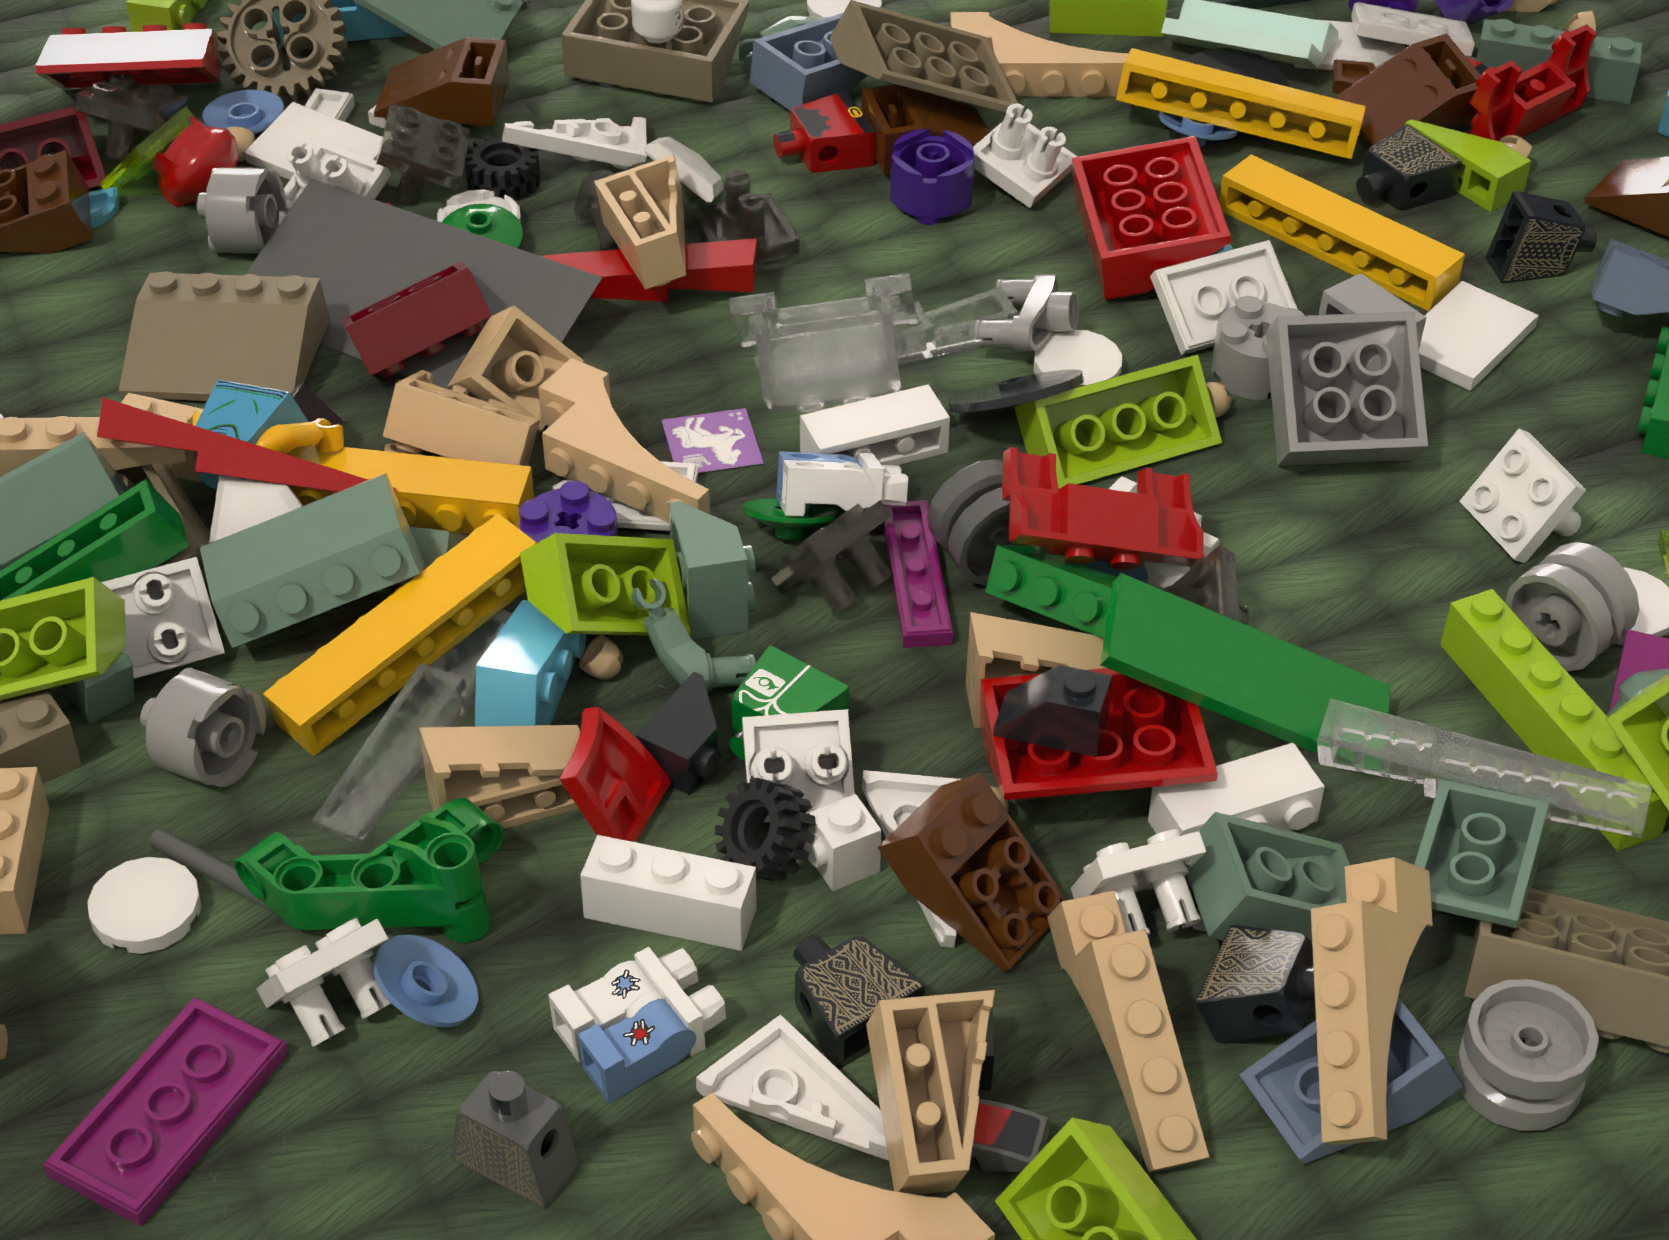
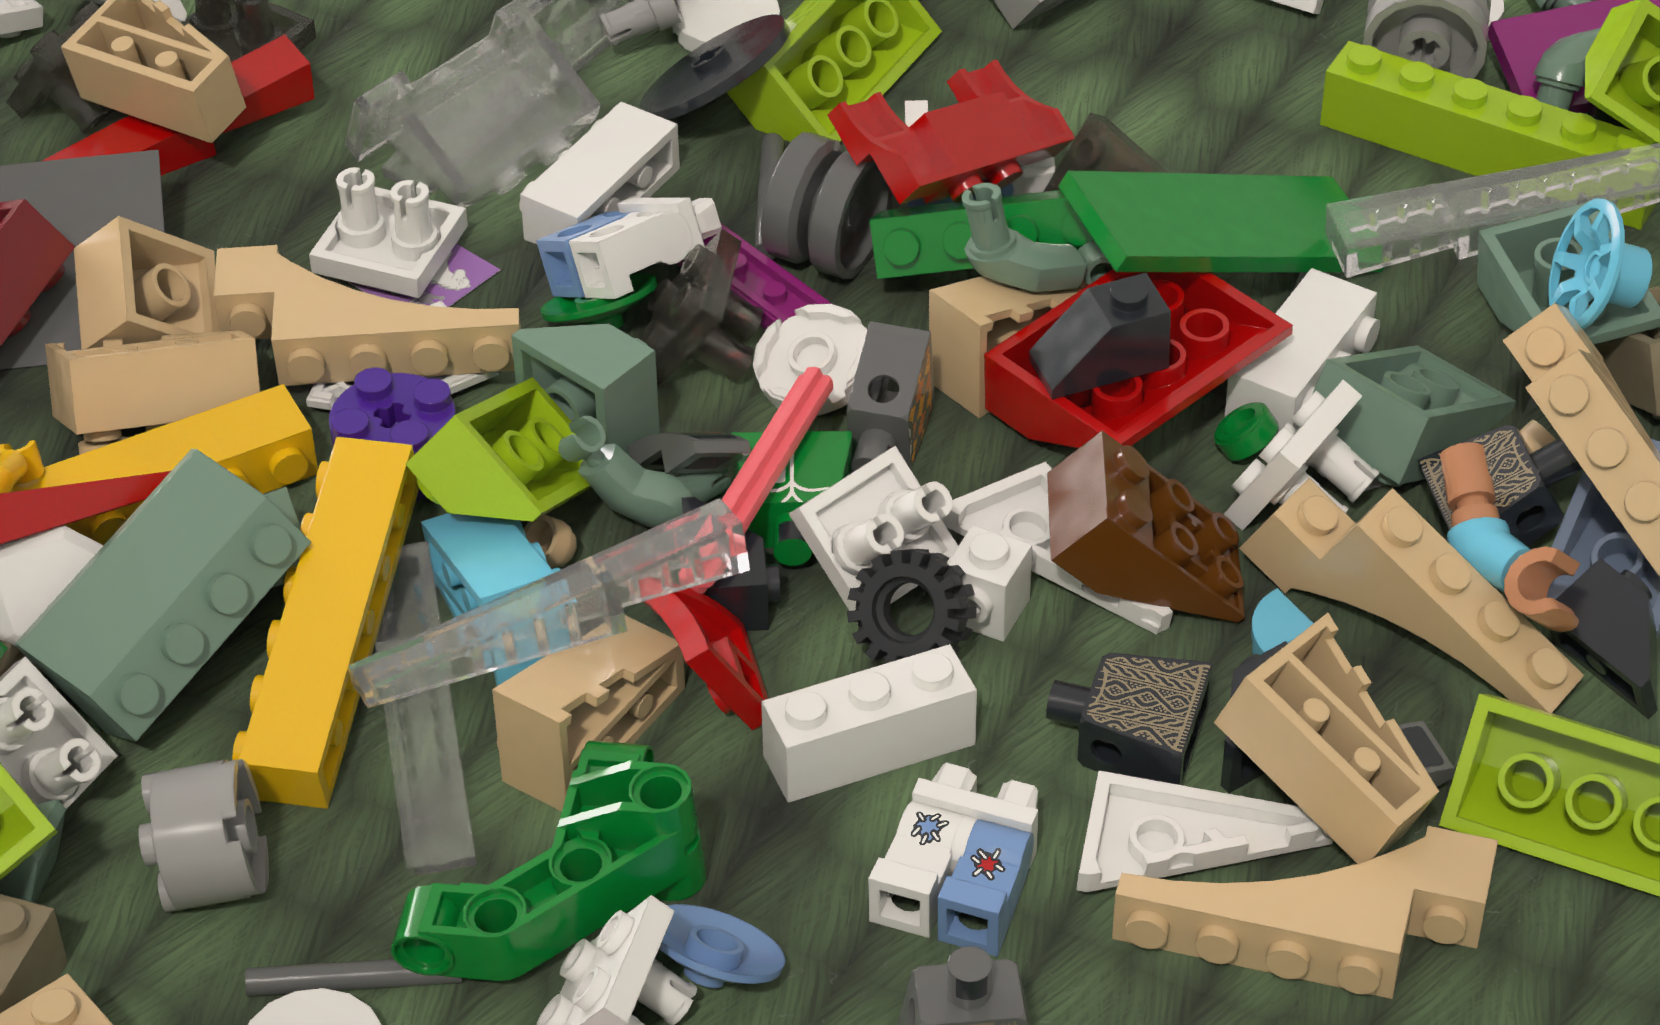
camera: 35 degrees left, 0 degrees up
none -> white plate [309,167,468,298]
none -> clear slope [348,498,750,708]
none -> dark grey slope [628,432,751,474]
none -> coral axle [677,367,833,594]
none -> white tile [753,304,867,416]
none -> dark grey torso [846,321,934,472]
none -> sand green arm [962,183,1110,292]
none -> green tile [1214,402,1279,461]
none -> medium azure tile [1251,588,1314,655]
none -> nougat piece [1440,442,1581,632]
none -> medium azure wheel [1548,198,1652,330]
none -> black slope [1549,558,1658,719]

